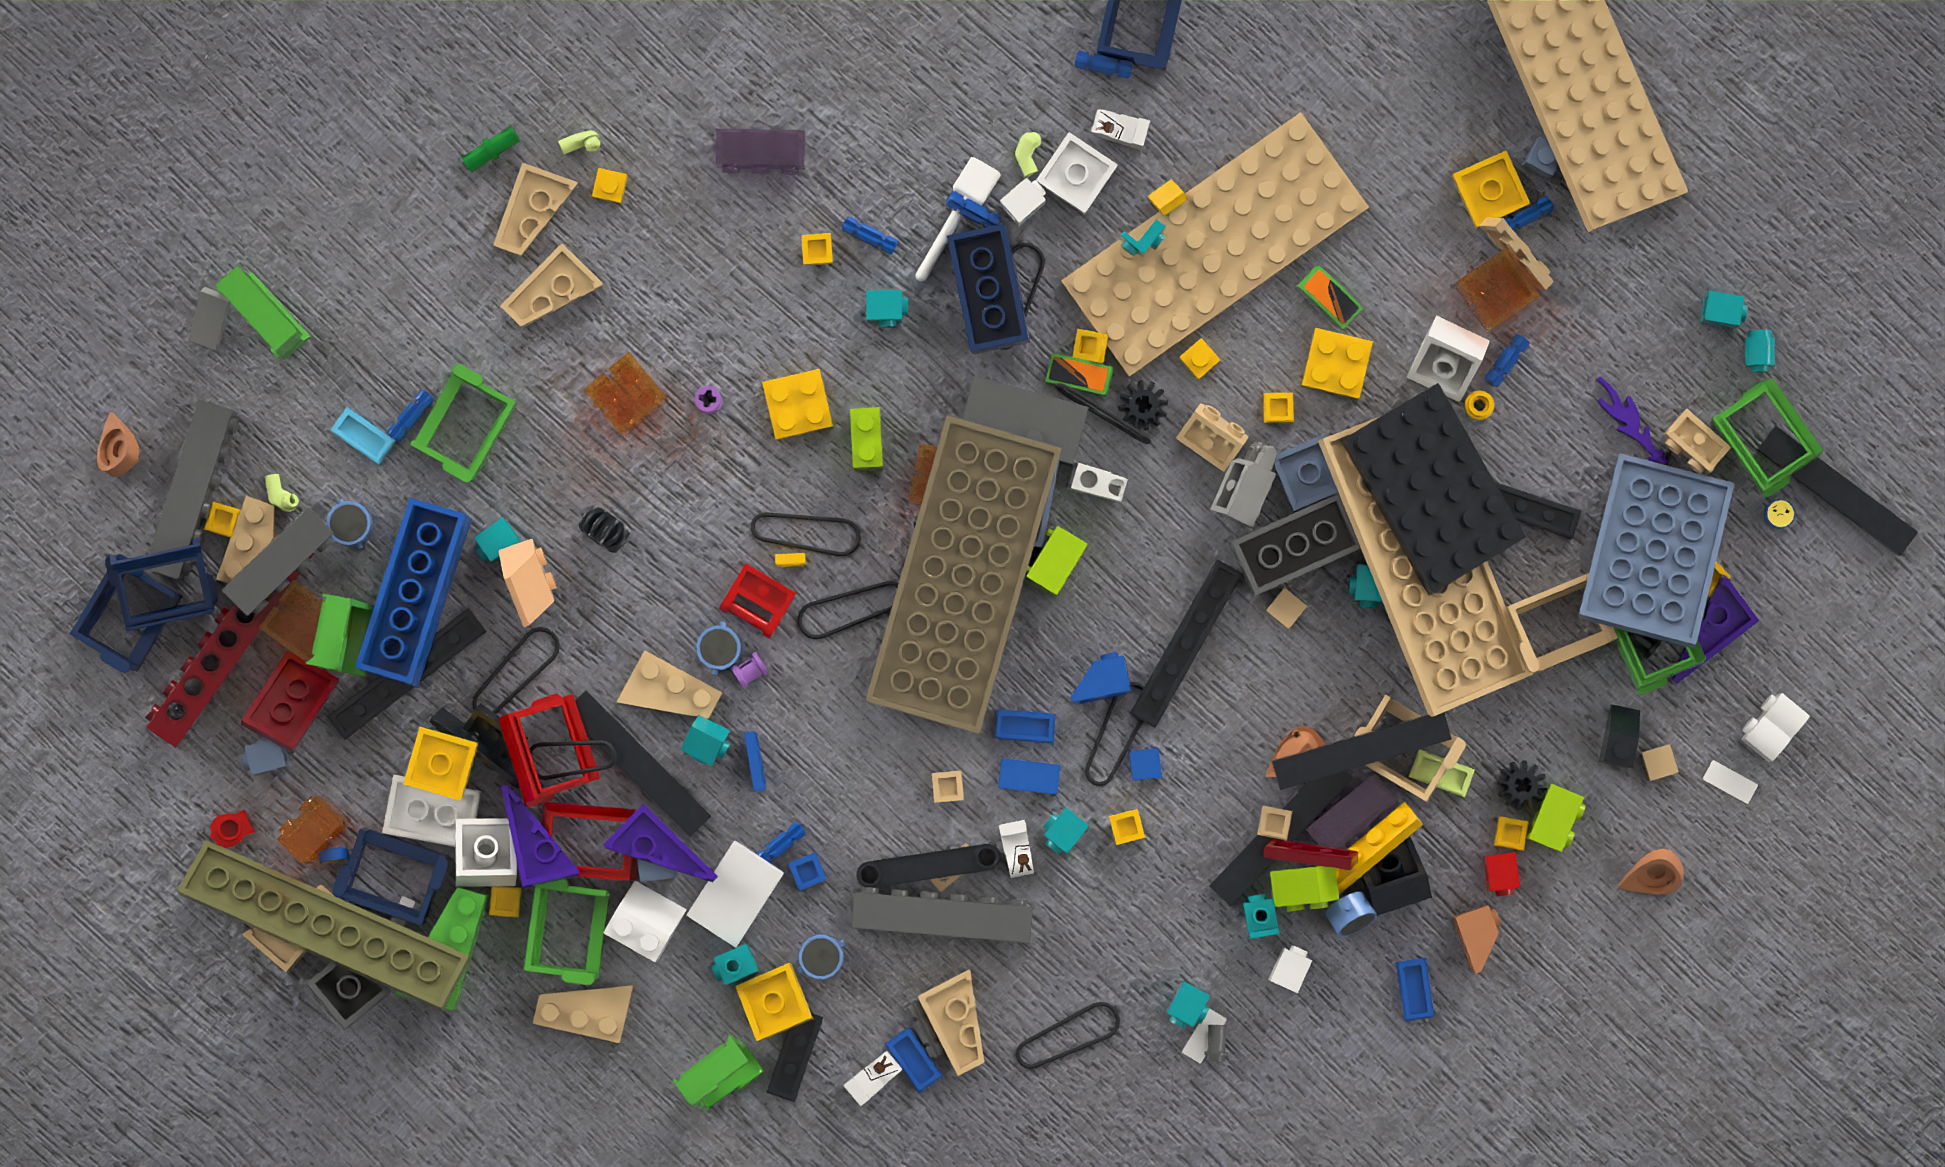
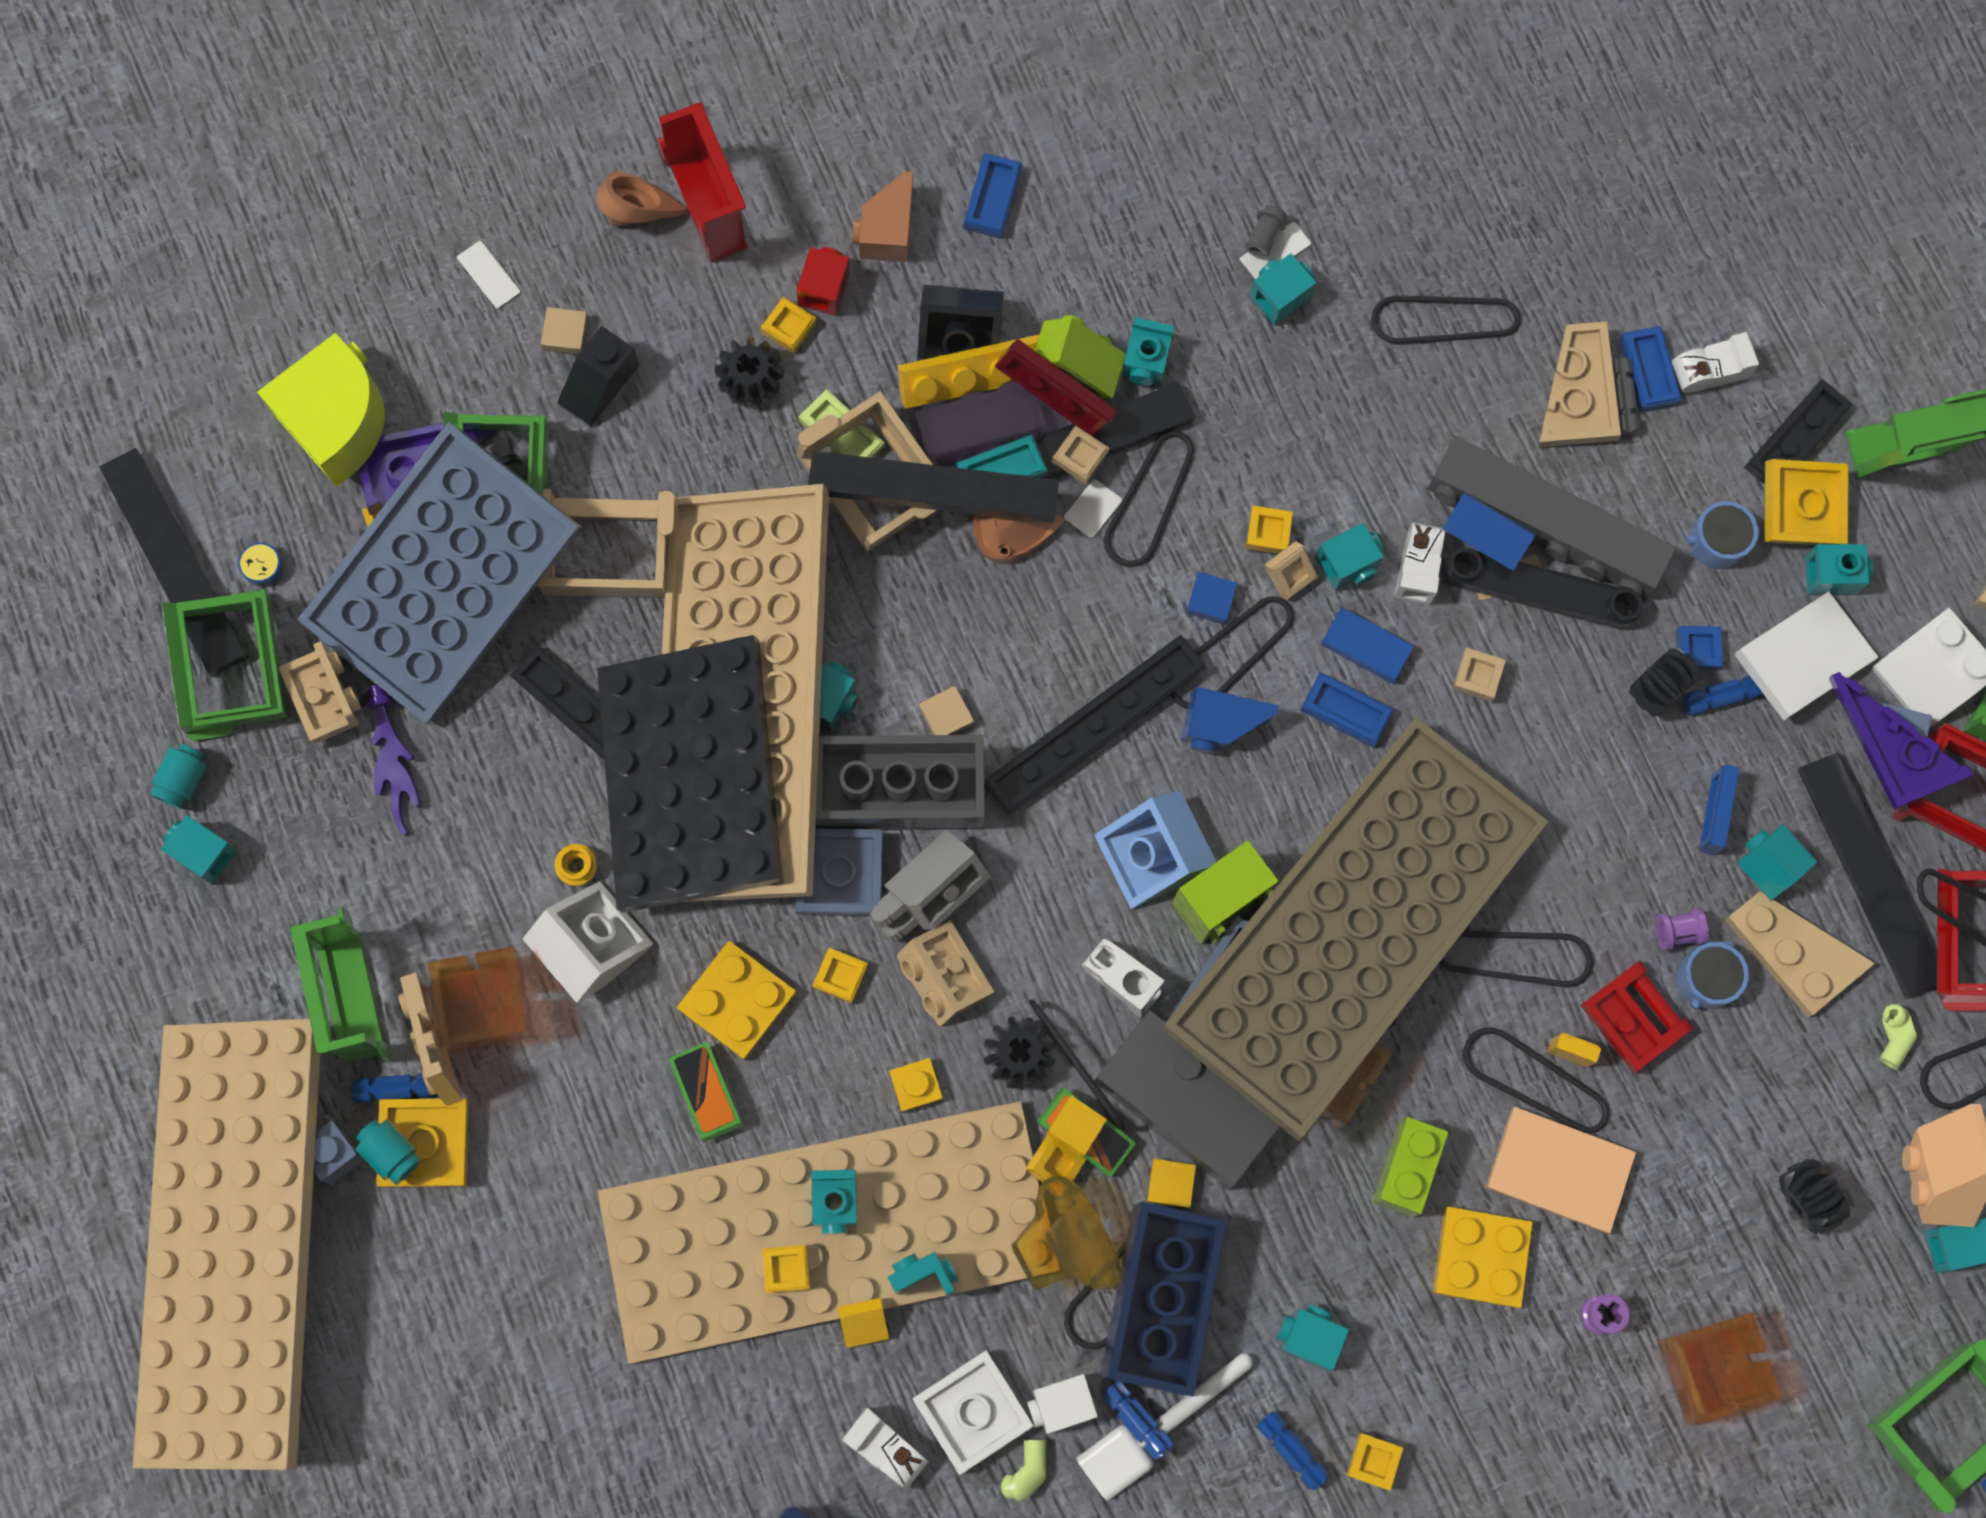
camera: 160 degrees left, 10 degrees down
white brick [1268,945,1312,993] -> none
medium blue piece [1326,891,1377,937] -> none
blue axle [1484,334,1530,388] -> none
lime brick [1526,784,1586,852] -> none
white brick [1741,693,1810,762] -> none
none -> neon yellow brick [257,333,385,487]
none -> bright green piece [290,907,391,1065]
none -> teal brick [356,1120,421,1185]
none -> red piece [657,102,748,262]
none -> yellow tile [762,1244,810,1294]
none -> teal brick [811,1170,857,1235]
none -> teal tile [956,435,1047,478]
none -> clear yellow piece [1012,1176,1121,1290]
none -> yellow tile [1046,1095,1107,1157]
none -> white sticker [1064,480,1122,538]
none -> light blue slope [1094,790,1216,909]
none -> black piece [1104,430,1194,567]
none -> yellow tile [1146,1158,1196,1209]
none -> tan tile [1264,541,1319,600]
none -> blue tile [1442,492,1536,571]
none -> light nougat tile [1485,1107,1636,1234]
none -> black gear [1629,647,1702,717]
none -> yellowish green arm [1879,1004,1917,1070]

